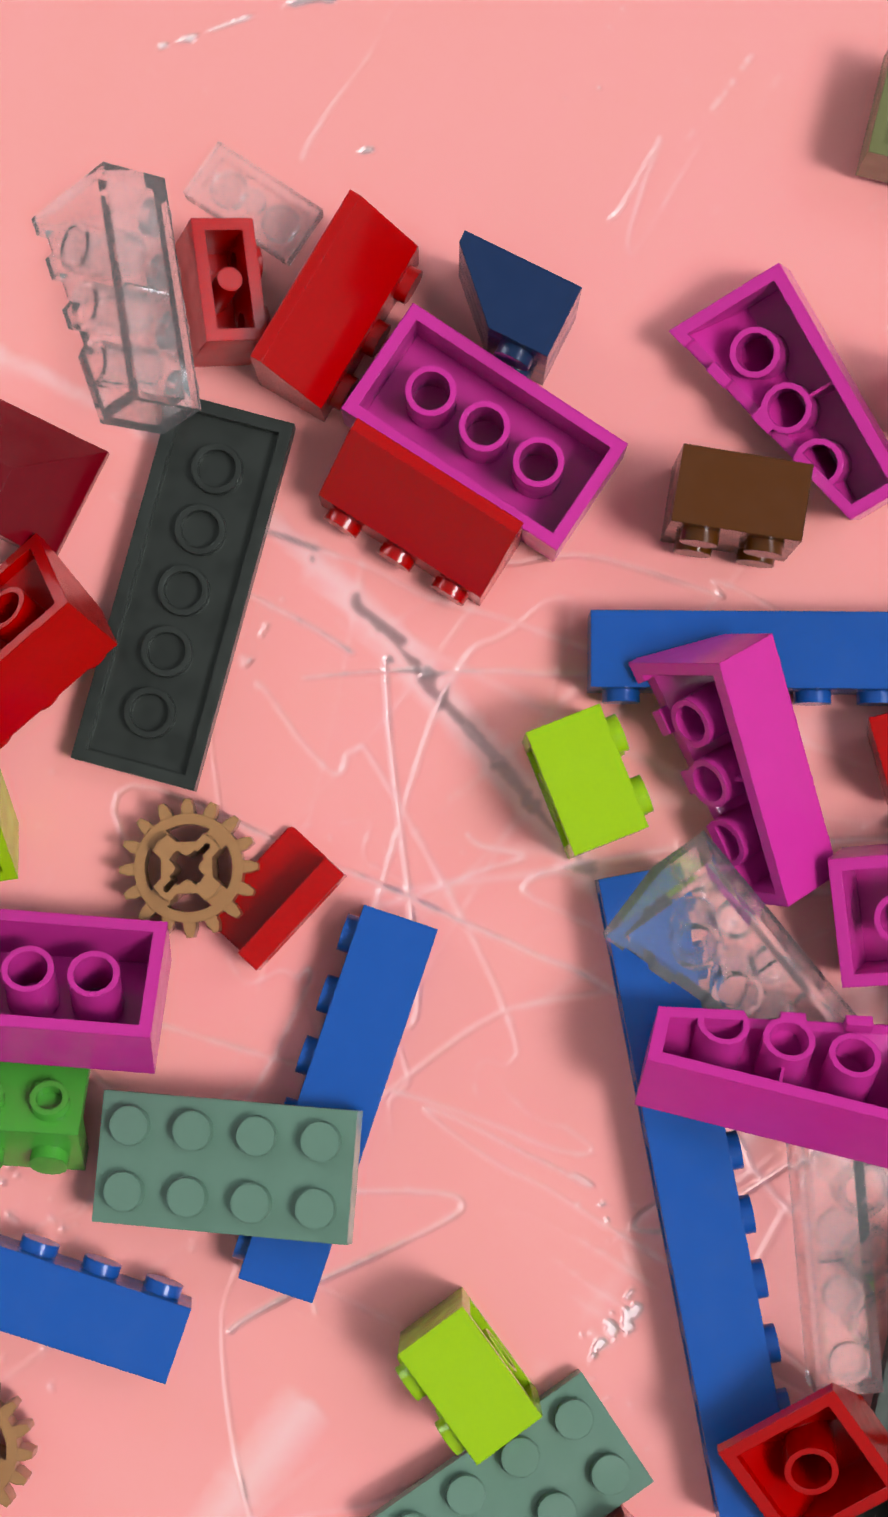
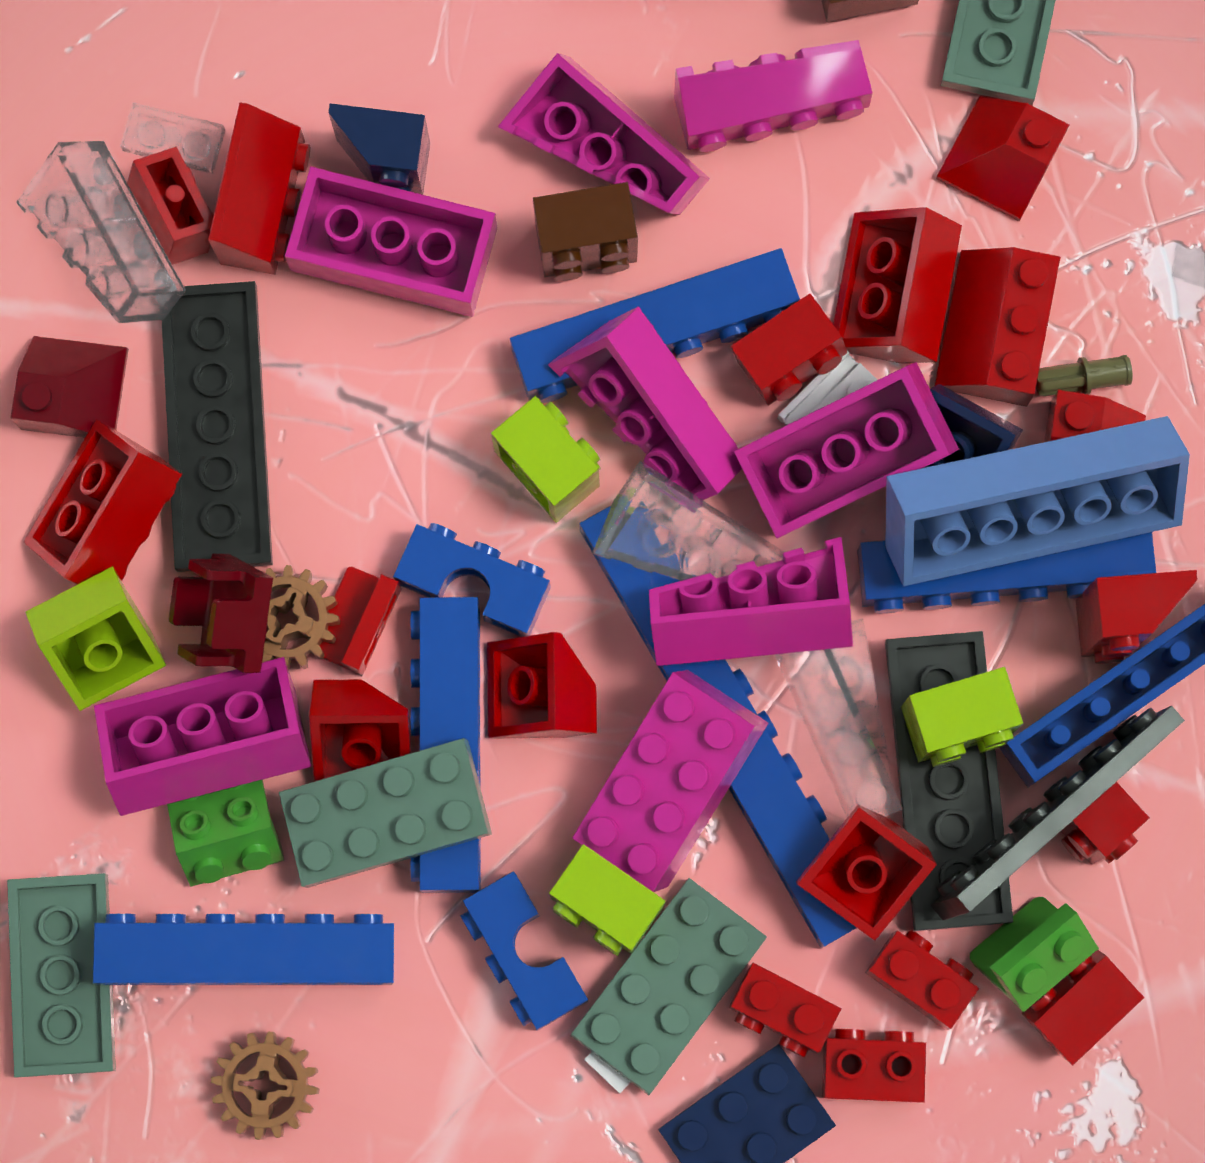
camera: 20 degrees left, 5 degrees down
red slope [318,418,524,606] -> none
none -> dark red panel [169,553,273,673]
none -> red slope [309,679,411,782]
none -> blue arch [393,522,551,637]
none -> blue arch [460,871,589,1030]
none -> red slope [487,632,597,739]
none -> dark pink brick [572,670,769,892]

